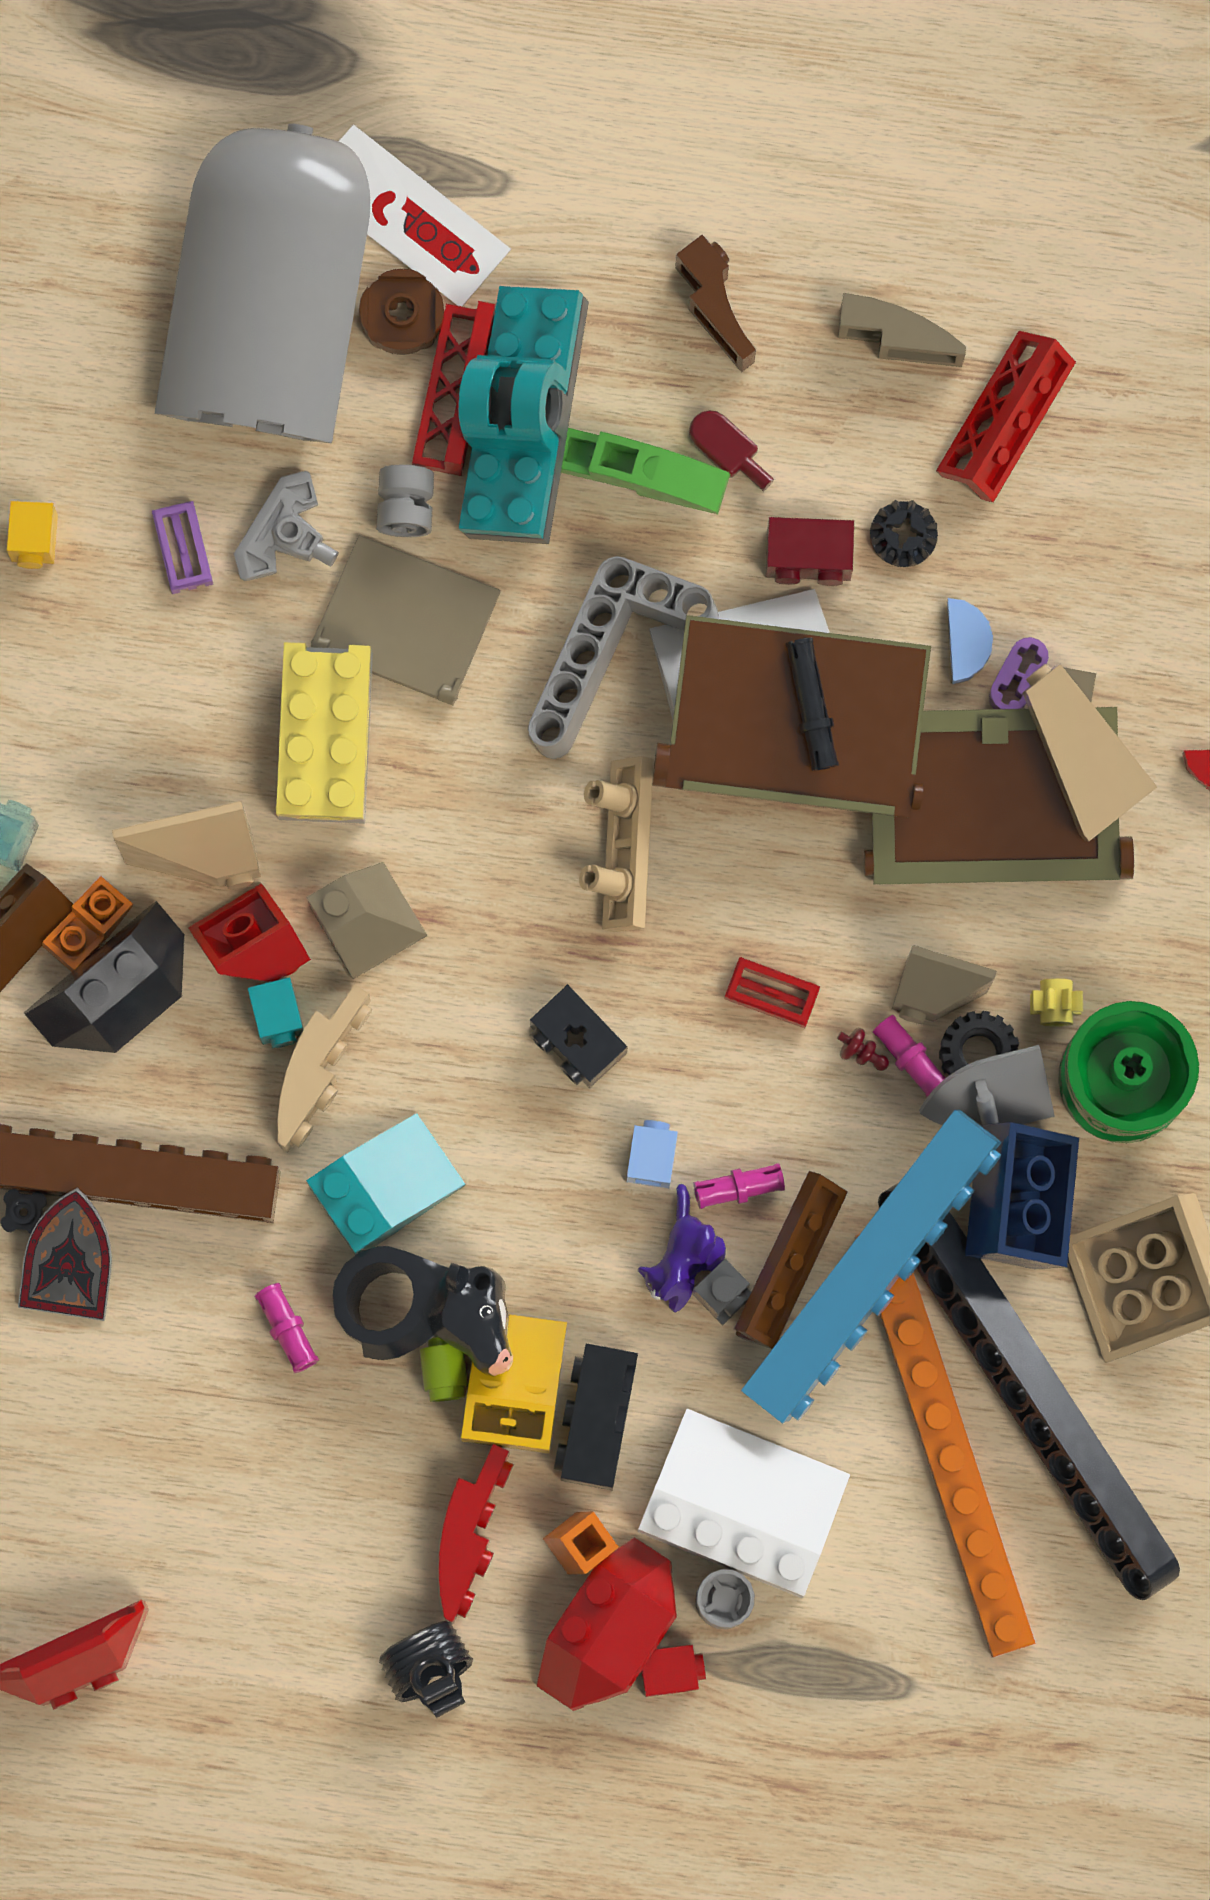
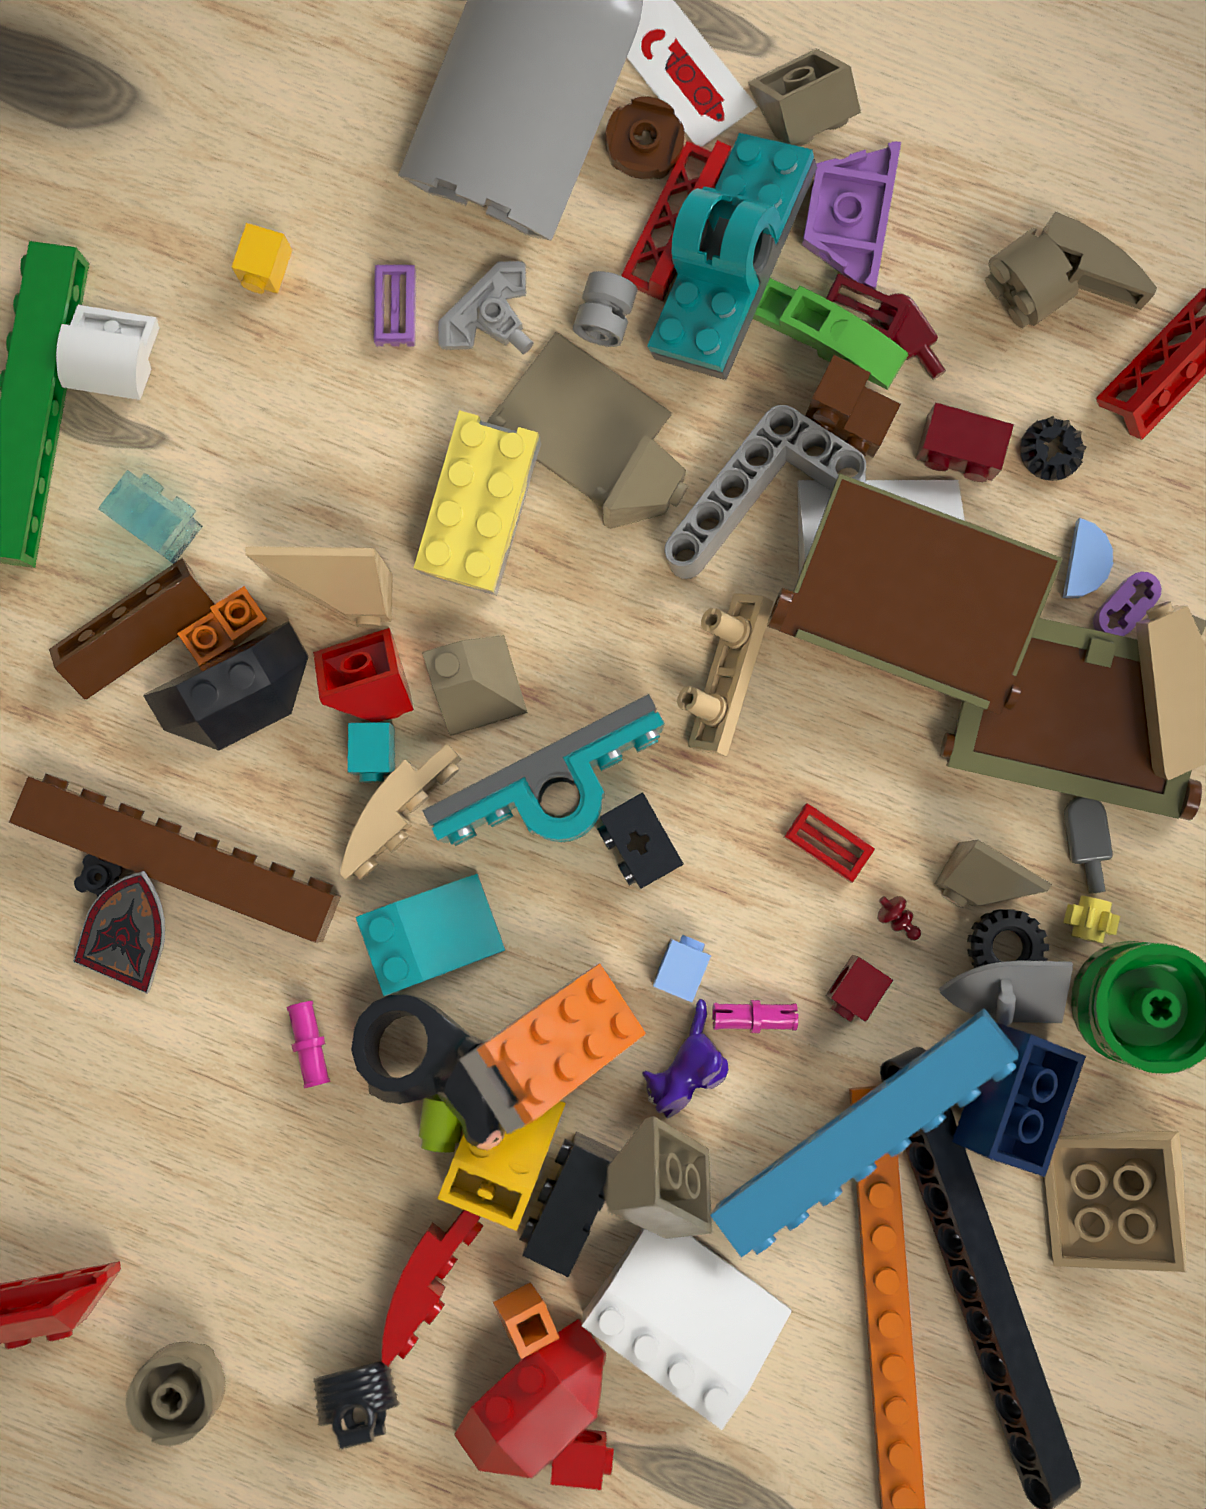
camera: 20 degrees right, 5 degrees up
reddish brown slope [675,234,756,373] -> none
dark grey brick [692,1258,751,1326] -> none
light grey wheel [695,1569,755,1629] -> none
reddish brown panel [734,1171,848,1349] -> none
black pin [785,637,839,771] -> none
dark pink pin [873,1015,946,1097] -> none
none -> dark tan brick [126,1342,225,1446]
none -> piece [422,694,665,846]
none -> orange piece [460,963,646,1134]
none -> dark tan slope [603,434,688,529]
none -> dark tan slope [604,1117,712,1239]
none -> dark tan slope [748,49,861,146]
none -> medium lavender wing [802,141,901,289]
none -> reddish brown brick [805,355,901,458]
none -> dark red brick [825,955,893,1023]
none -> dark red tile [826,274,911,341]
none -> dark tan brick [985,228,1079,328]
none -> dark grey piece [1064,796,1113,894]

